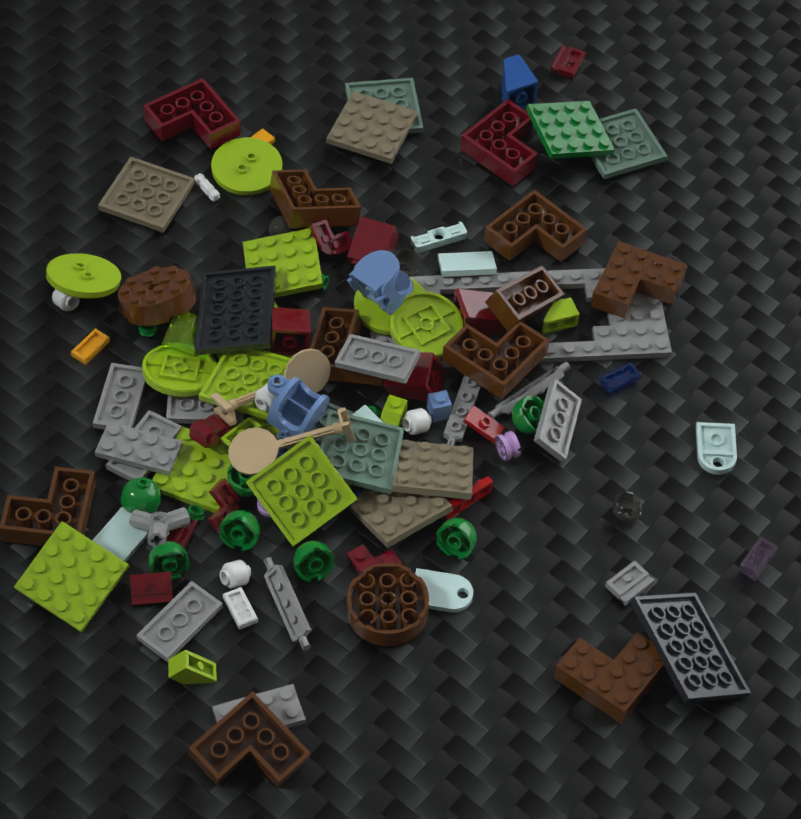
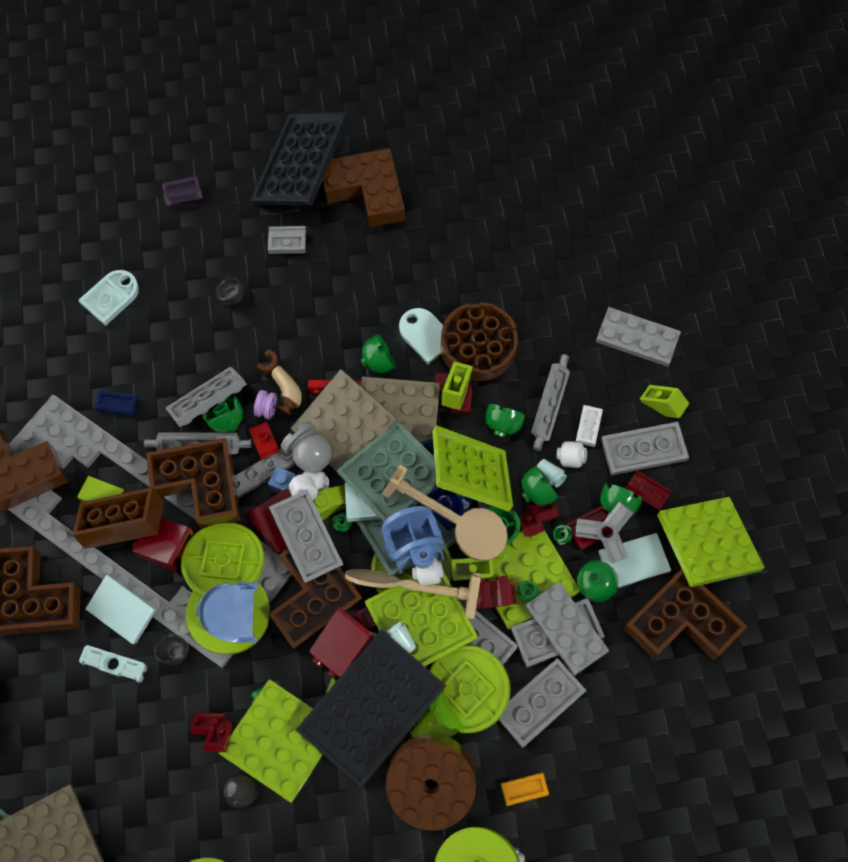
camera: 135 degrees left, 15 degrees up
reddish brown brick [188,691,311,788] -> none
reddish brown brick [269,170,361,229] -> none
dark red slope [347,217,399,266] -> none
none -> piece [257,350,302,416]
none -> light grey tile [281,421,332,472]
none -> white head [289,474,318,501]
none -> light aqua cone [386,621,416,653]
none -> lime slope [442,362,473,410]
none -> green plate [517,581,538,601]
none -> light aqua cone [537,459,566,487]

